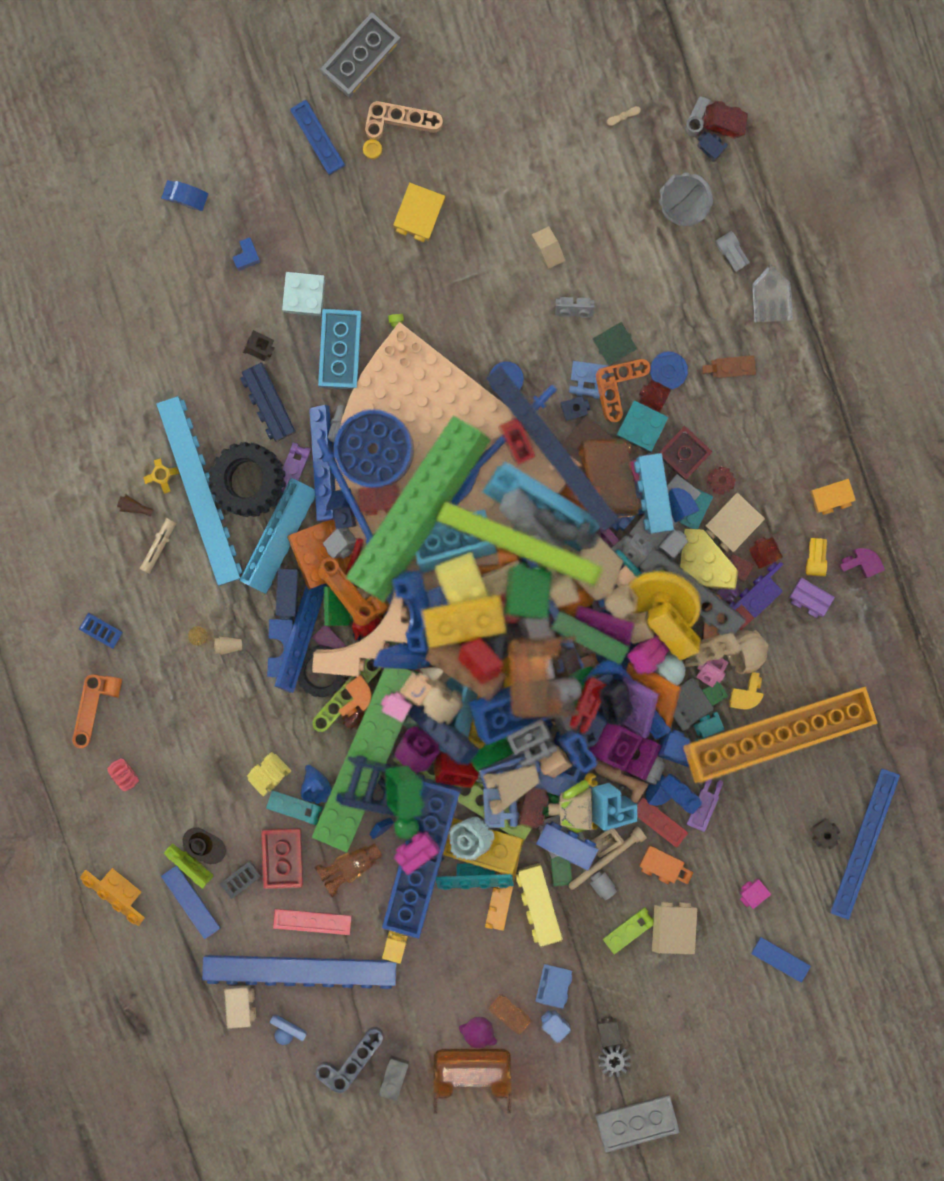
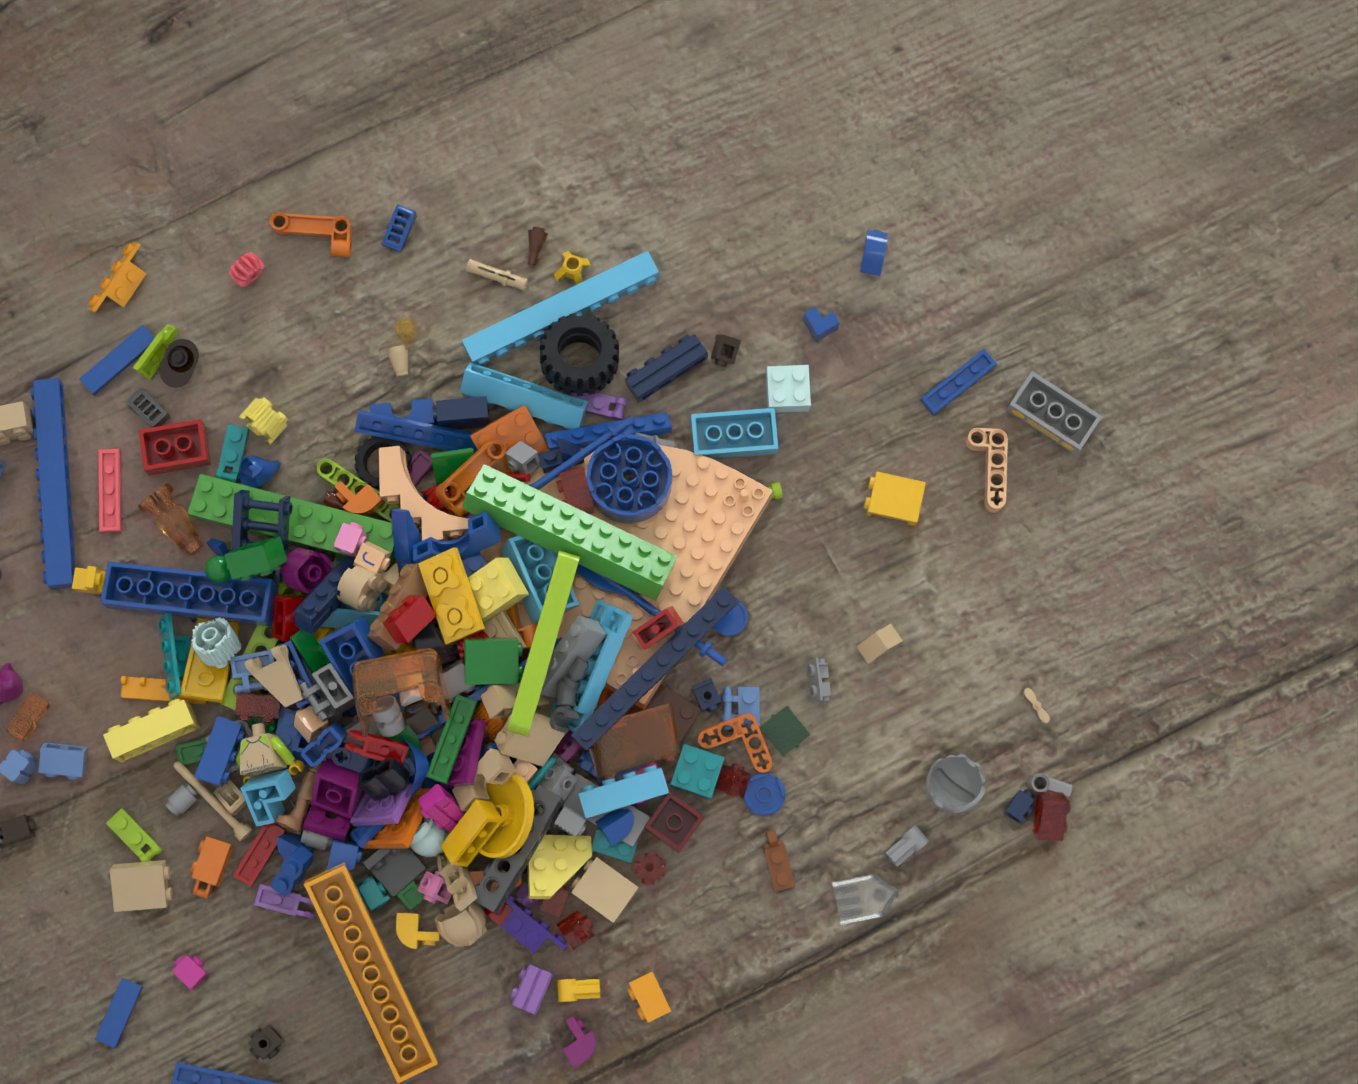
camera: 75 degrees right, 10 degrees down
yellow tile [363,139,382,159] -> none
dark pink brick [394,831,440,875] -> none

